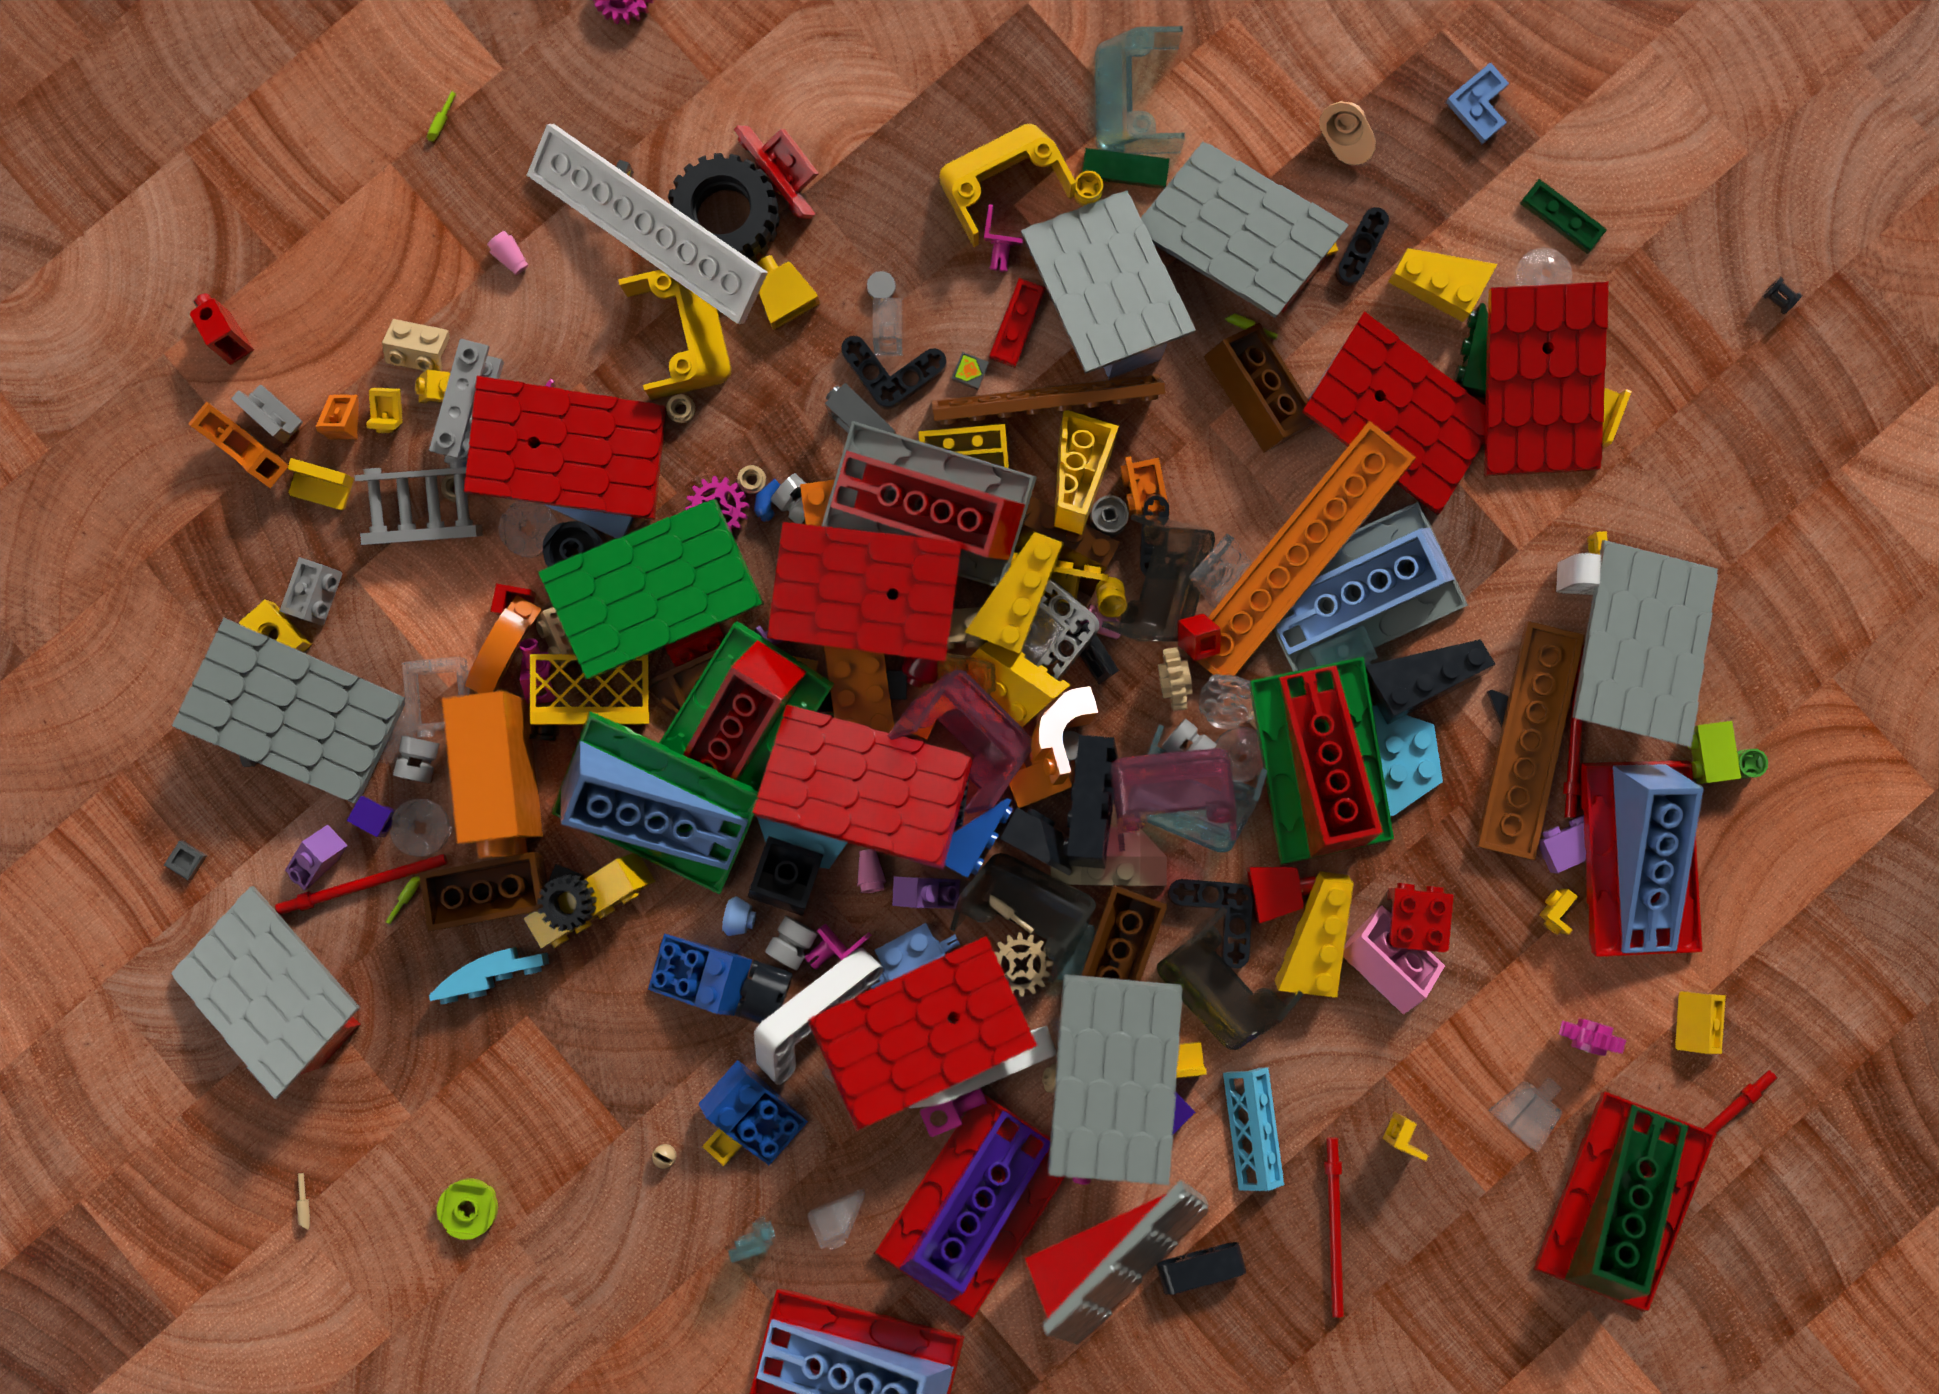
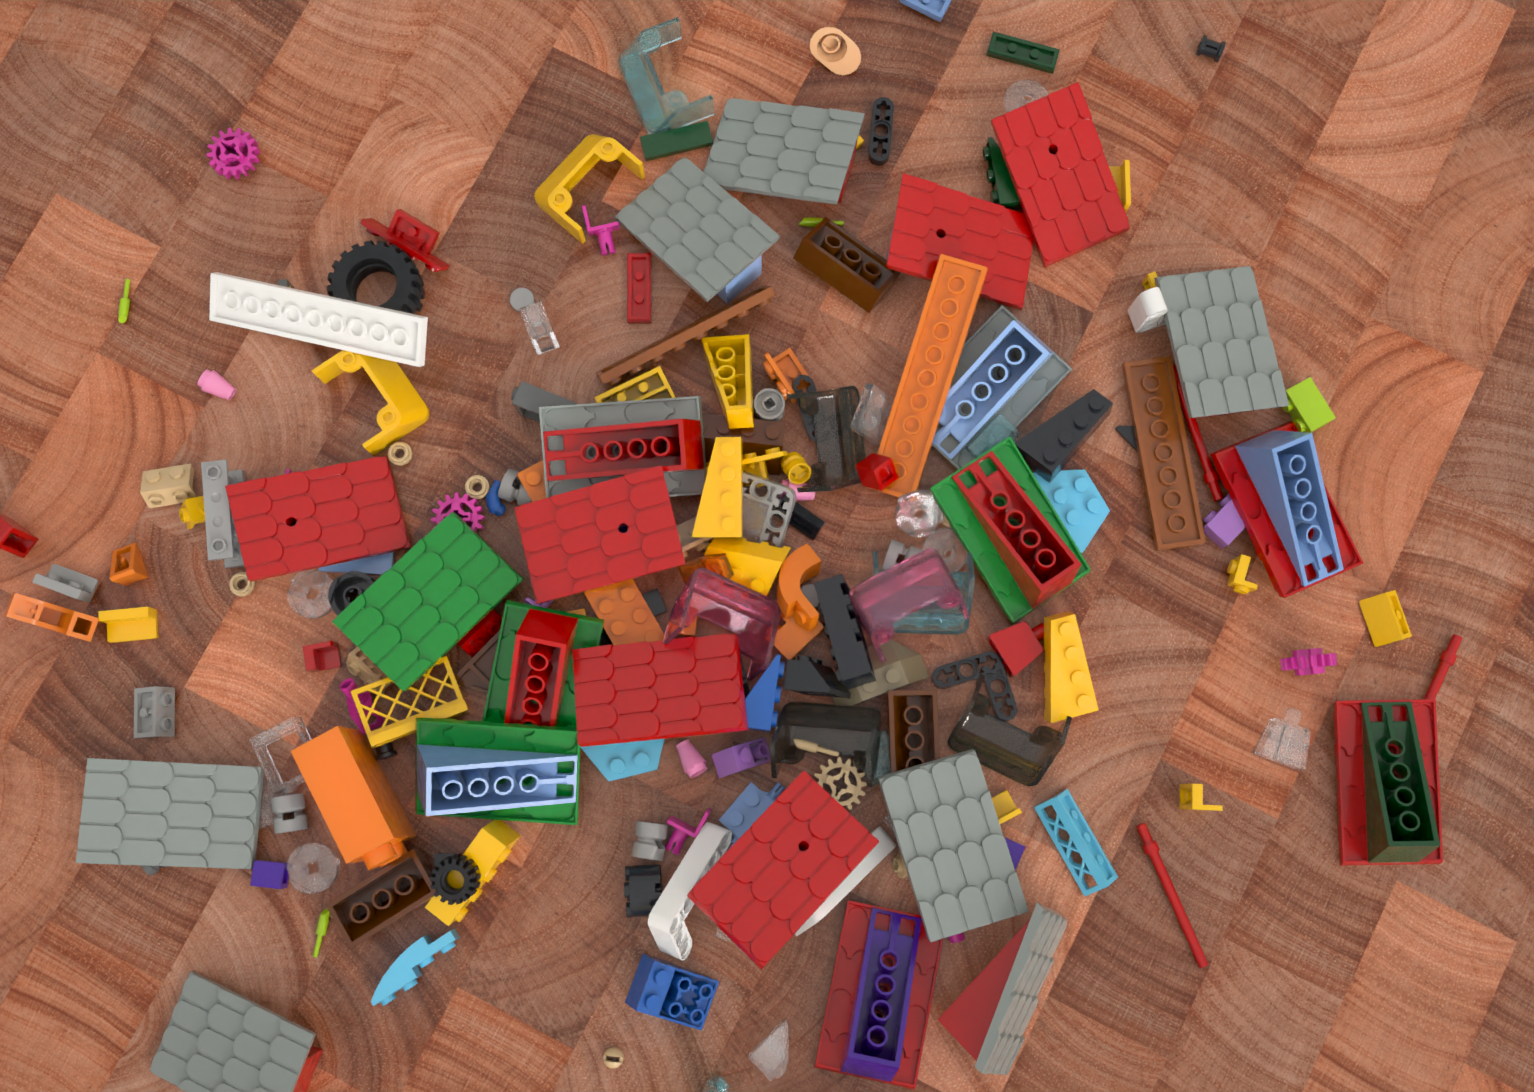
camera: 25 degrees left, 5 degrees down
dark grey tile [164,840,207,880] -> none
yellow brick [239,599,312,652] -> none
red bar [275,854,448,915] -> none
medium lavender slope [285,825,348,891] -> none
light grey fence [354,462,483,545] -> none
yellow bracket [366,388,403,433] -> none
orange arch [465,595,542,694] -> none
blue slope [648,933,753,1016] -> none
yellow tile [702,1128,742,1166] -> none
light blue cone [722,896,756,936] -> none
black slope [748,836,824,916] -> none
yellow torso [757,255,820,330] -> none
black beam [841,336,947,409] -> none
dark red head [901,656,944,688] -> none
dark pink bracket [920,1087,986,1137] -> none
tile [952,352,989,390] -> none
yellow wheel [1074,171,1103,206] -> none
black beam [1156,1242,1247,1295] -> none
tan gear [1158,647,1192,711] -> none
bright pink slope [1343,905,1445,1015] -> none
red bracket [1387,883,1454,953] -> none
yellow wedge [1388,248,1497,322] -> none
bright green wheel [1737,749,1768,779] -> none

